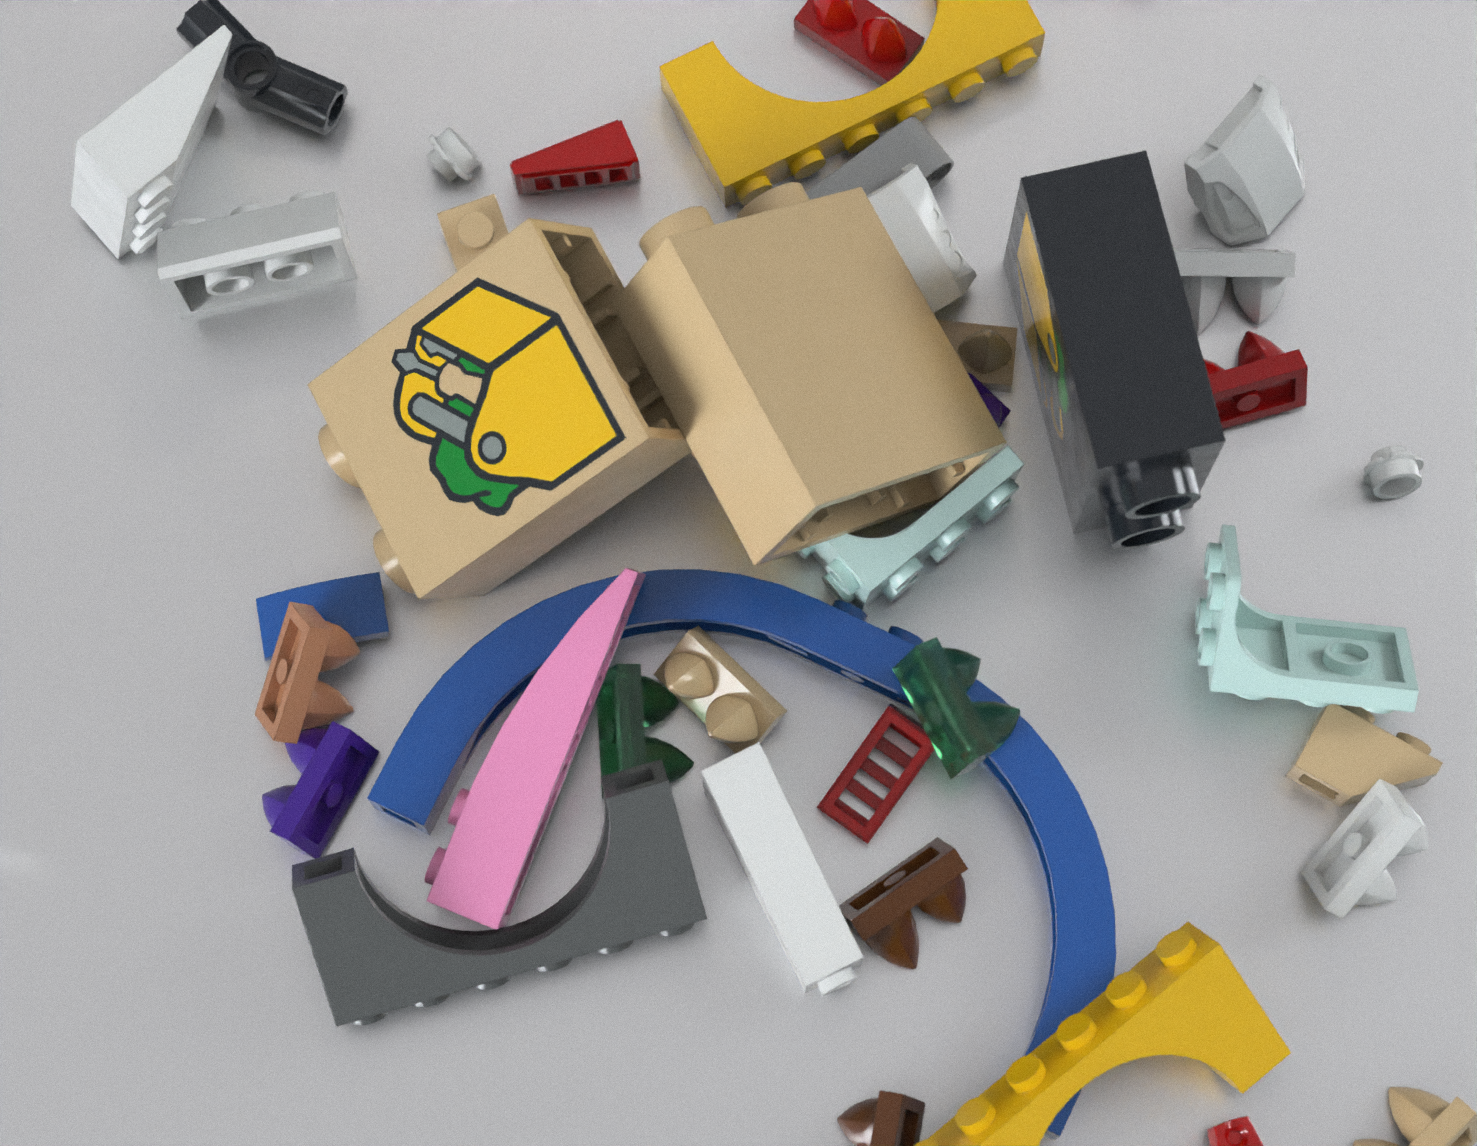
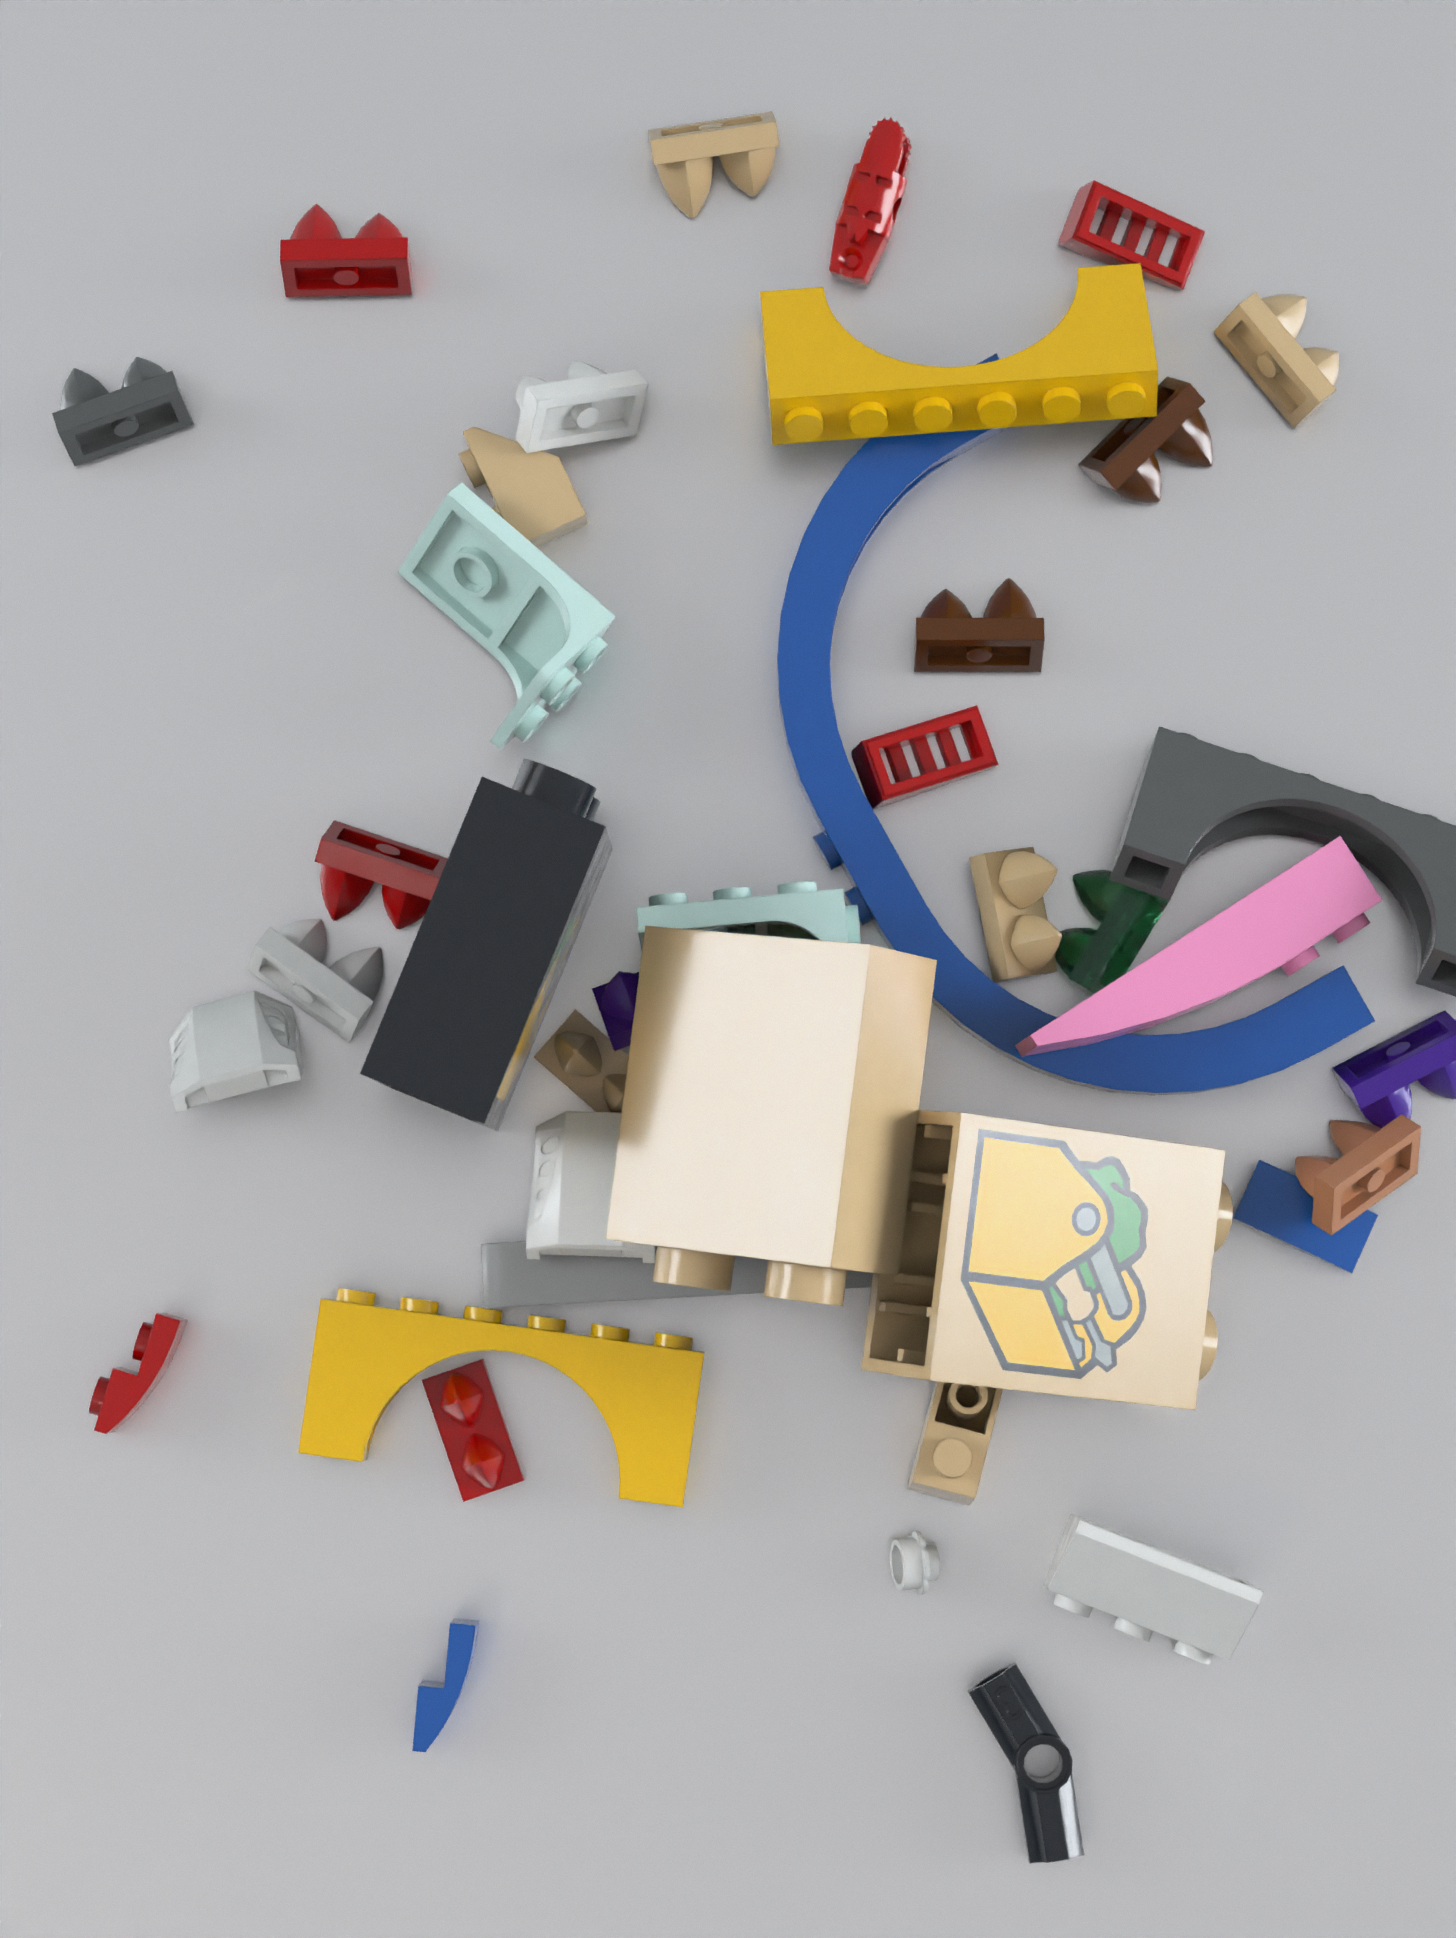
camera: 145 degrees left, 10 degrees up
white slope [71,25,233,259] -> none
red slope [509,119,641,195] -> none
white slope [701,742,863,996] -> none
clear green tile [892,637,1020,780] -> none
white plate [1363,445,1424,499] -> none

